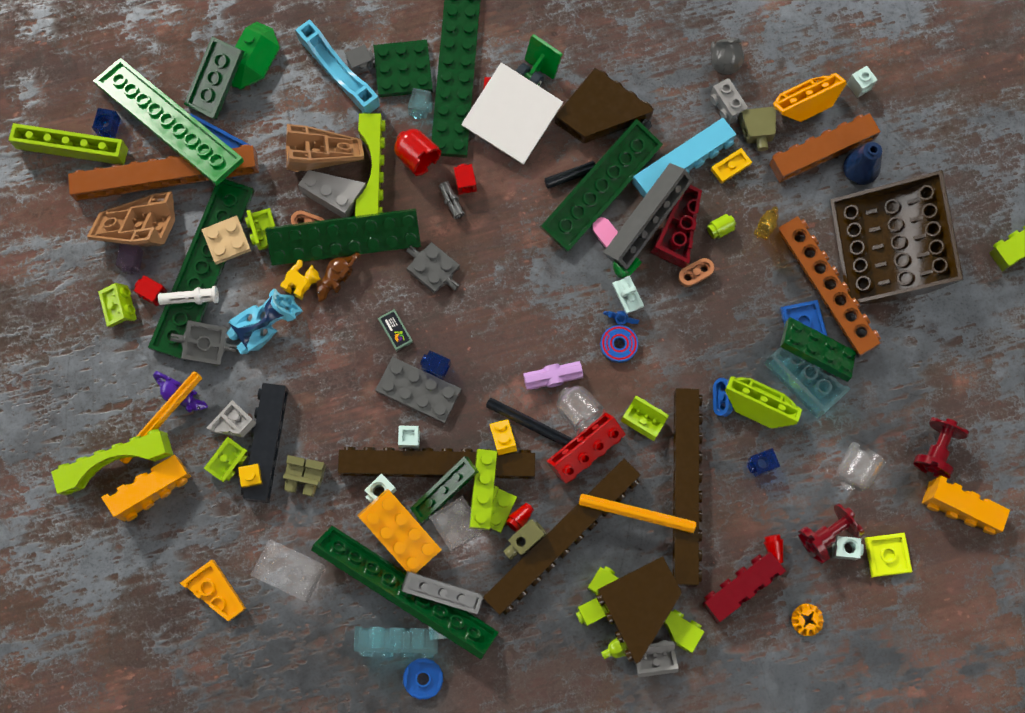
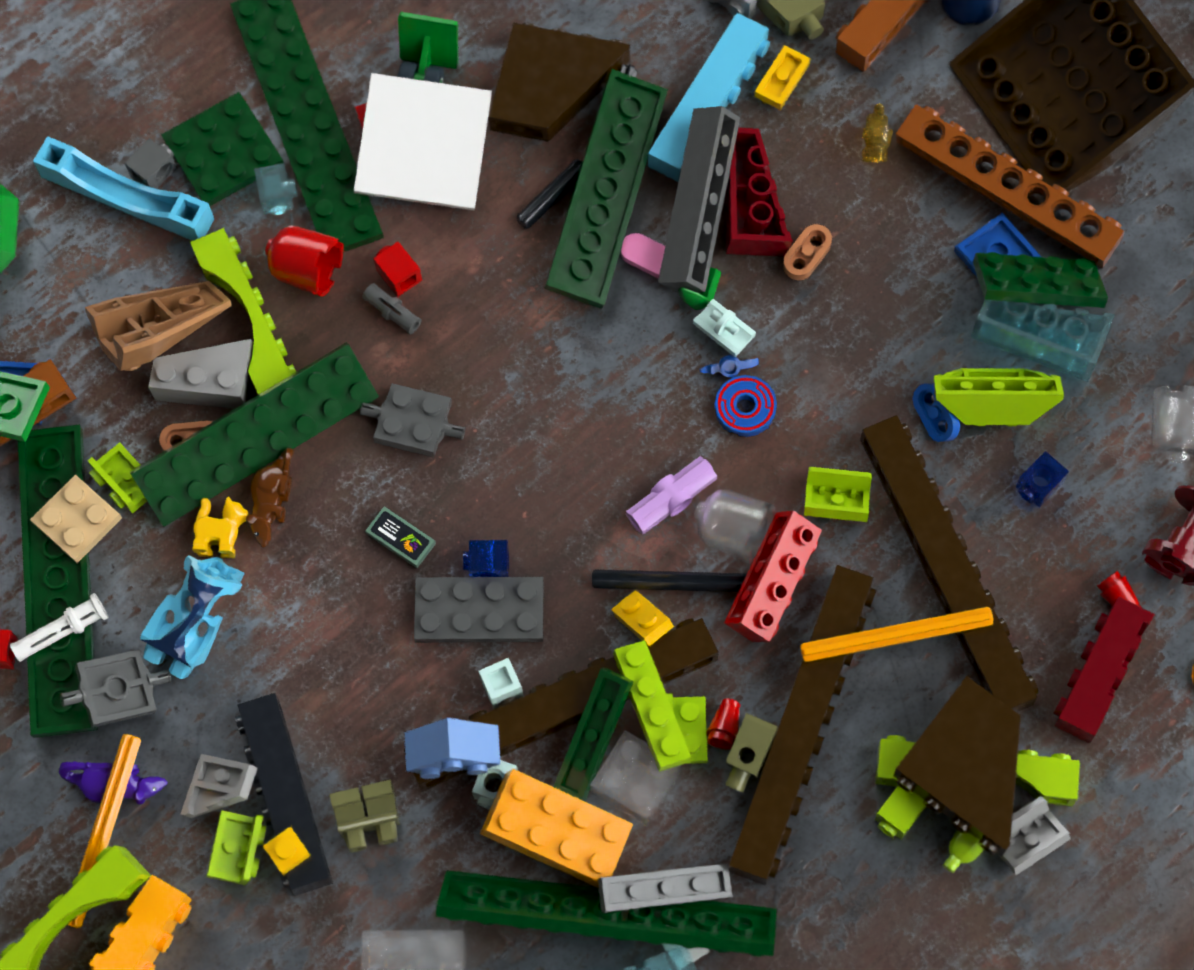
camera: 20 degrees left, 5 degrees down
lime brick [707,214,736,239] -> none
none -> medium blue brick [405,718,500,779]

